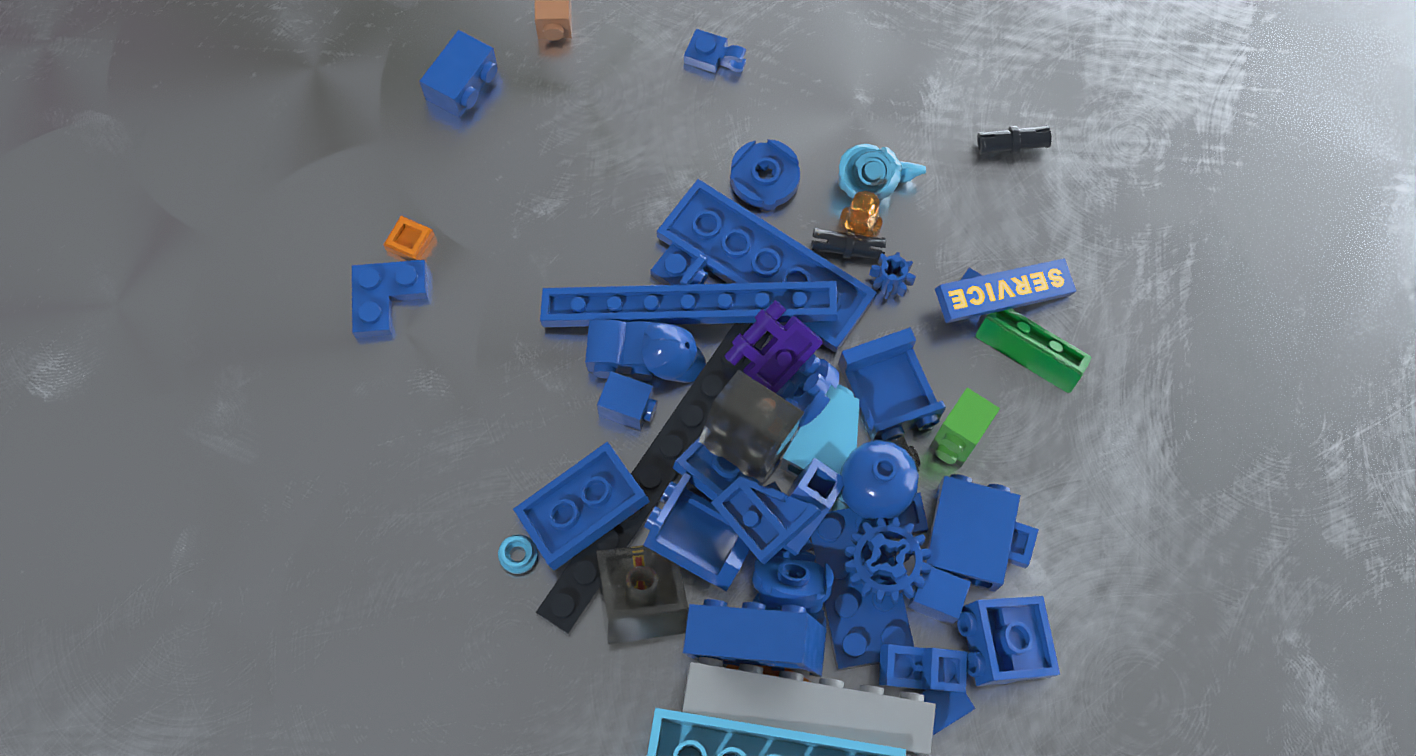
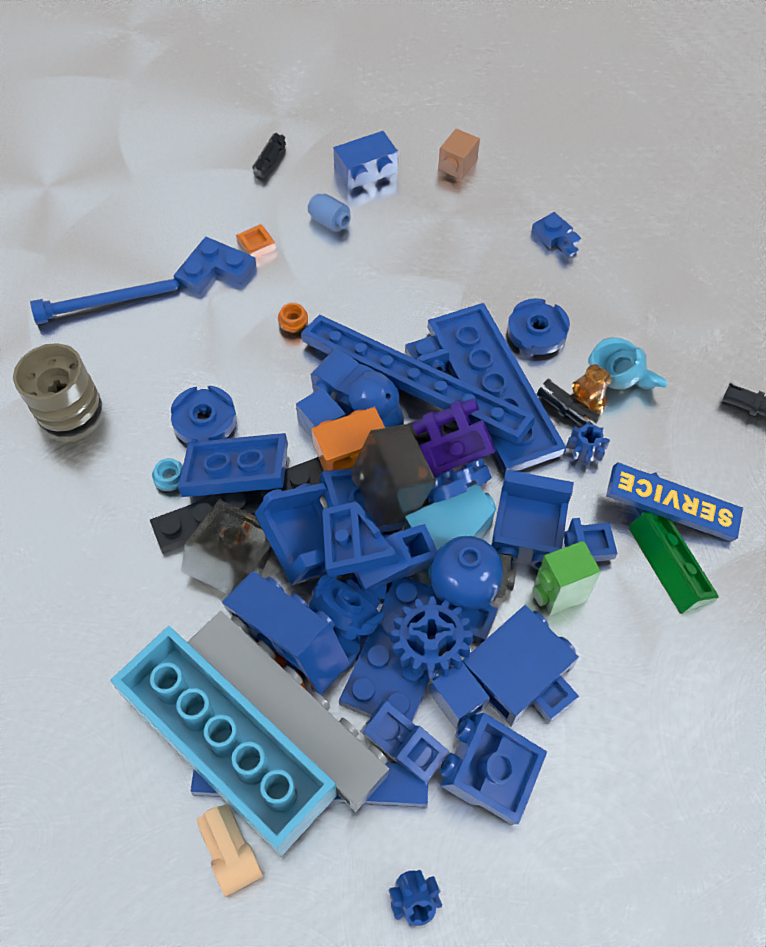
camera: 35 degrees right, 10 degrees down
none -> dark tan wheel [13,343,100,431]
none -> blue piece [30,279,179,325]
none -> blue plate [171,386,237,444]
none -> black axle [252,133,286,178]
none -> orange plate [278,303,308,332]
none -> medium blue brick [308,193,351,232]
none -> orange brick [312,407,390,471]
none -> blue bracket [564,518,618,561]

